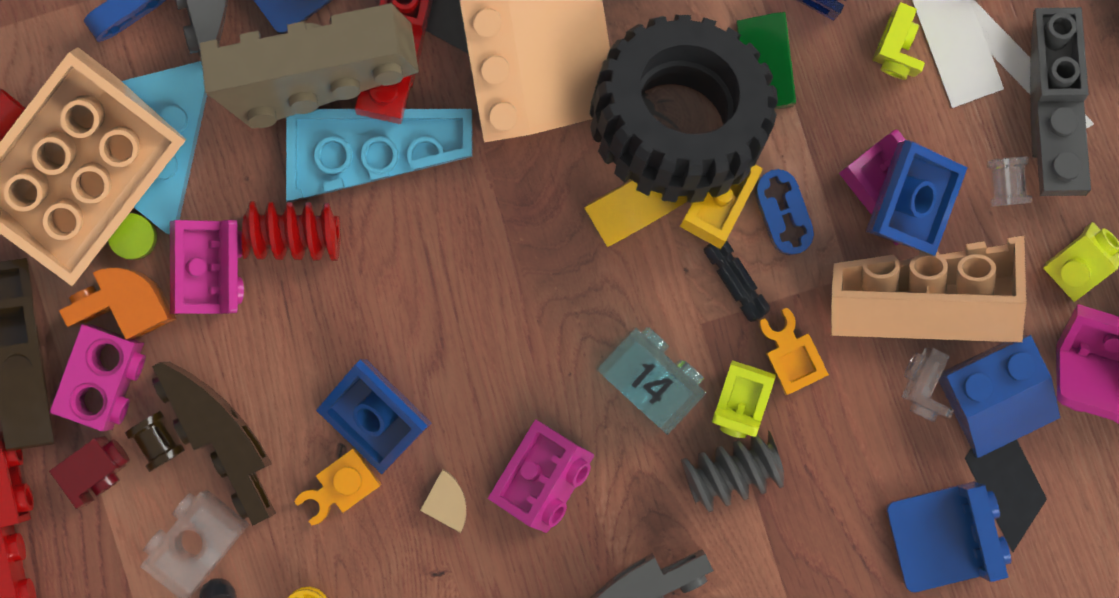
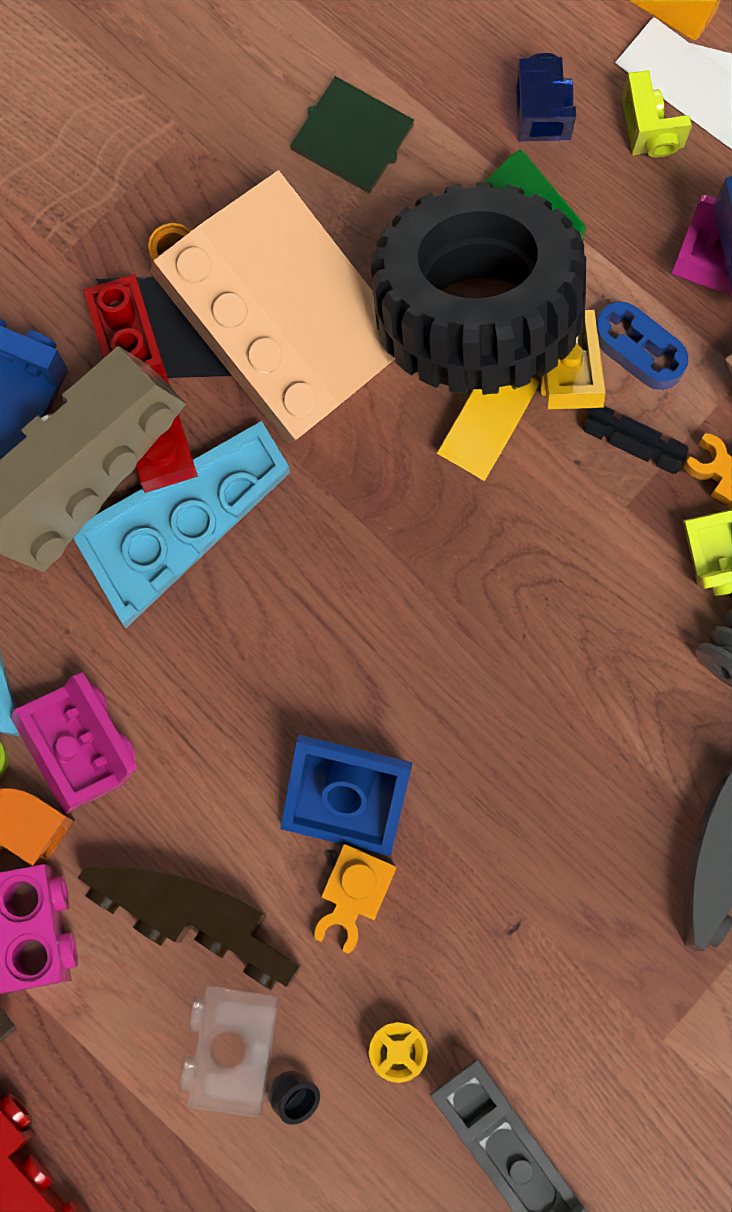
camera: 30 degrees left, 10 degrees down
dark red brick [49,436,130,509] -> none
dark brown bush [125,411,185,472] -> none
red piece [241,201,341,261] -> none
tan tile [420,469,467,533] -> none
dark pink bracket [487,419,594,533] -> none
clear light blue brick [595,327,706,435] -> none

